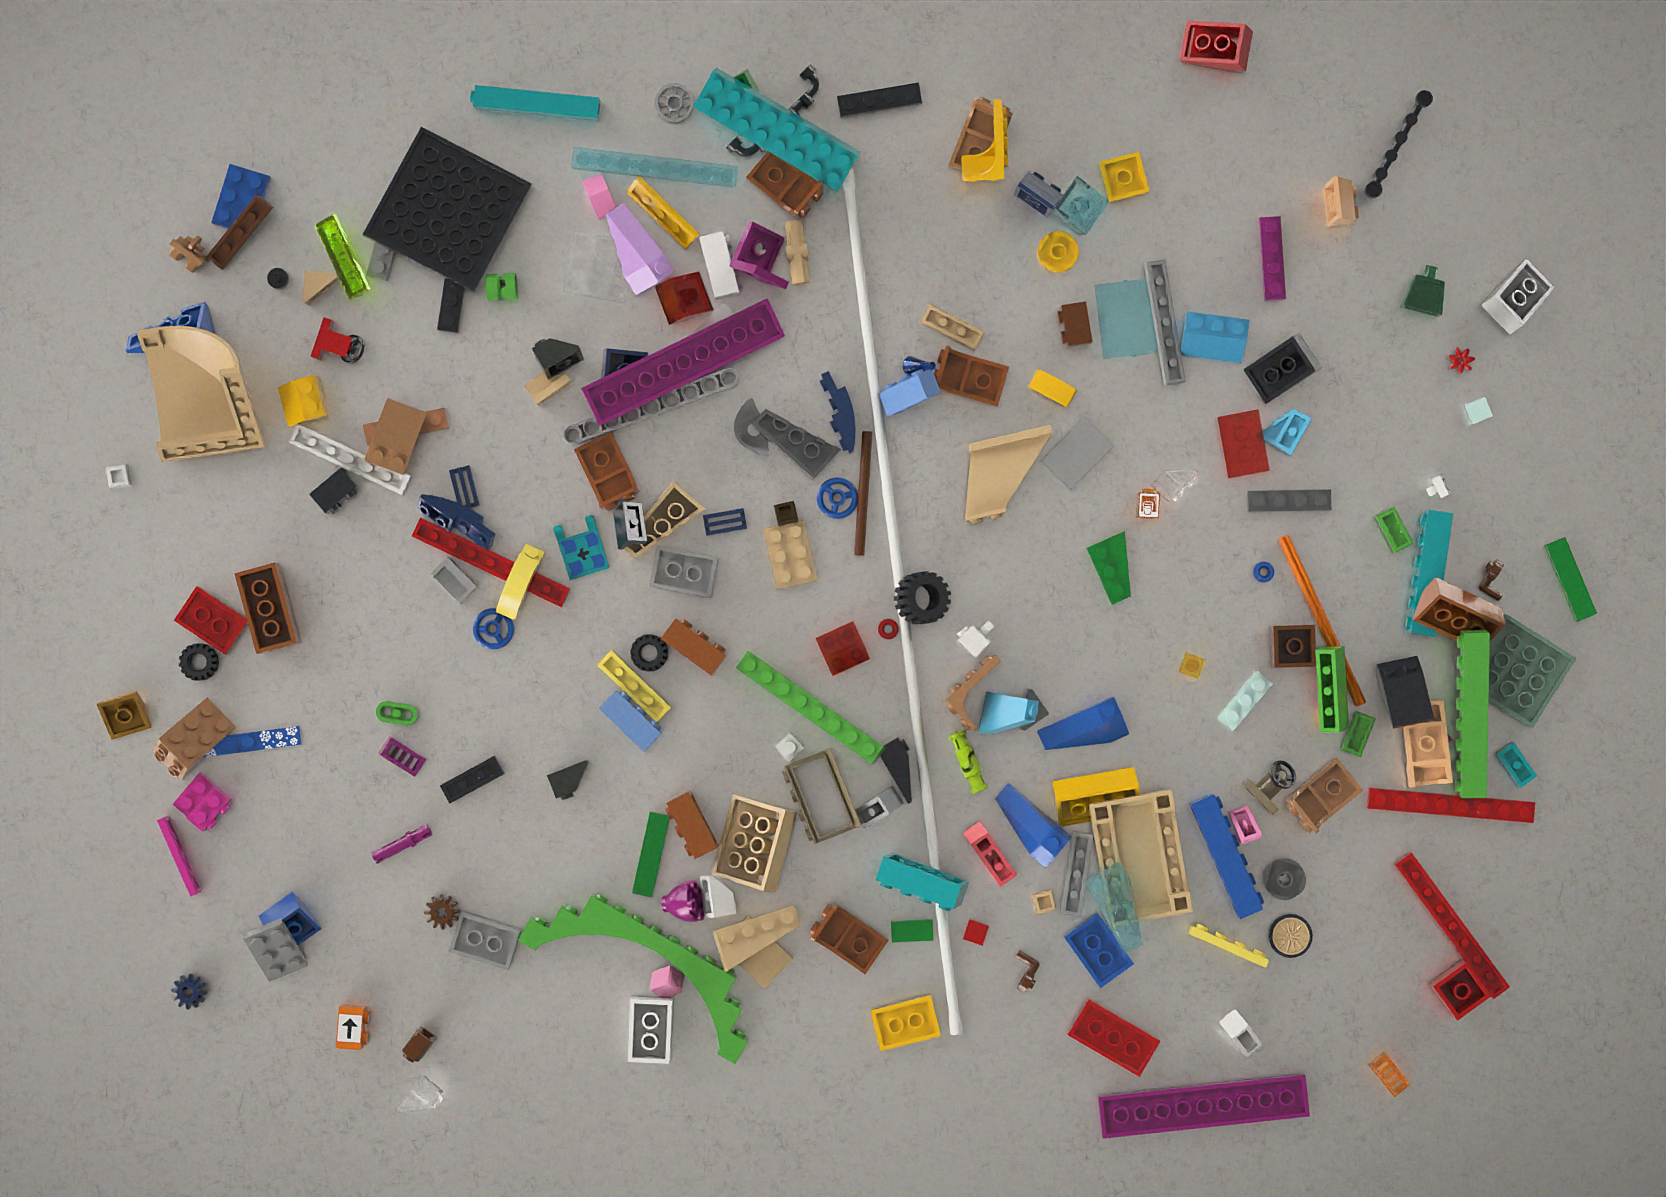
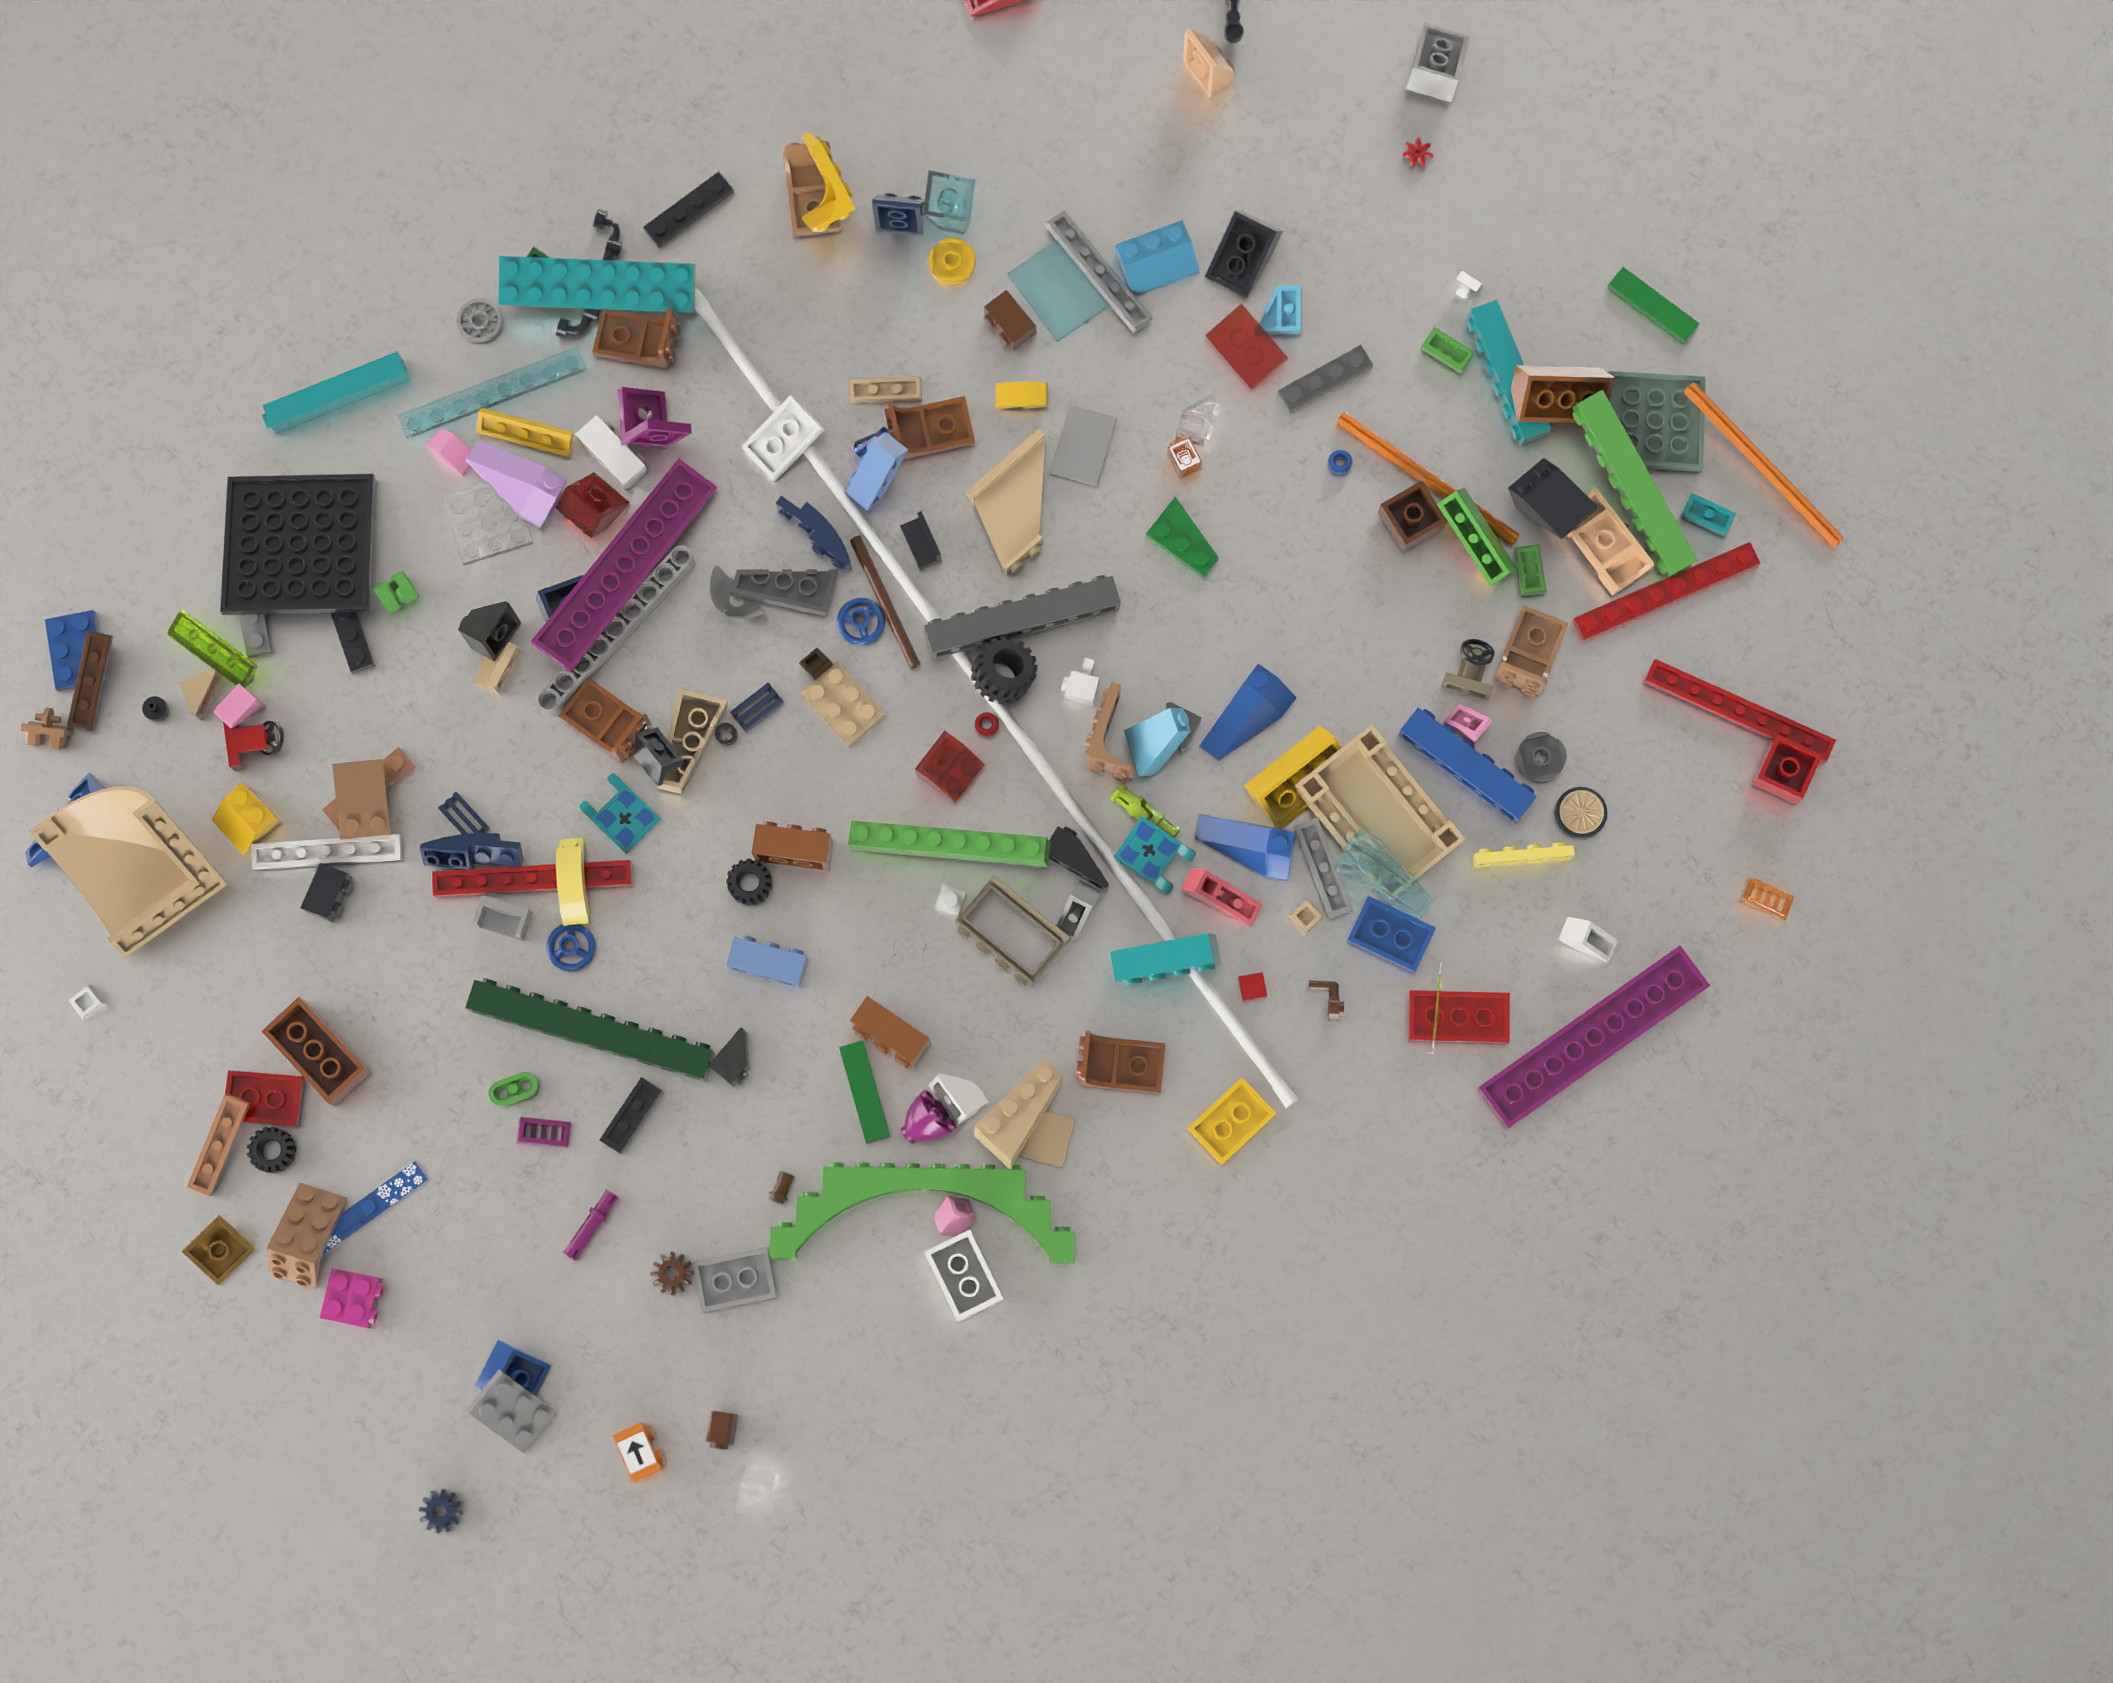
camera: 30 degrees left, 10 degrees down
dark pink tile [157,816,201,897] -> none
light yellow plate [597,650,671,722] -> none
light grey plate [649,546,718,598] -> none
tan slope [712,794,797,892] -> none
tan piece [785,220,810,285] -> none
green tile [891,919,934,943] -> none
yellow plate [1098,152,1150,203] -> none
clear yellow plate [1178,652,1206,679] -> none
light aqua plate [1216,670,1273,731] -> none
magenta plate [1259,216,1286,301] -> none
clear green torso [1400,265,1445,317] -> none
light aqua tile [1465,397,1493,424] -> none
reddish brown plate [1479,559,1504,601] -> none
none -> nougat plate [187,1093,250,1197]
none -> bright pink slope [213,683,266,728]
none -> dark green brick [465,978,715,1082]
none -> black bush [715,723,738,746]
none -> white tile [741,395,825,481]
none -> reddish brown pin [769,1171,795,1205]
none -> black panel [900,511,942,571]
none -> dark grey brick [924,575,1121,660]
none -> teal flag [1114,815,1196,894]
none -> clear neon green piece [1428,962,1444,1054]
none -> orange axle [1684,383,1844,547]

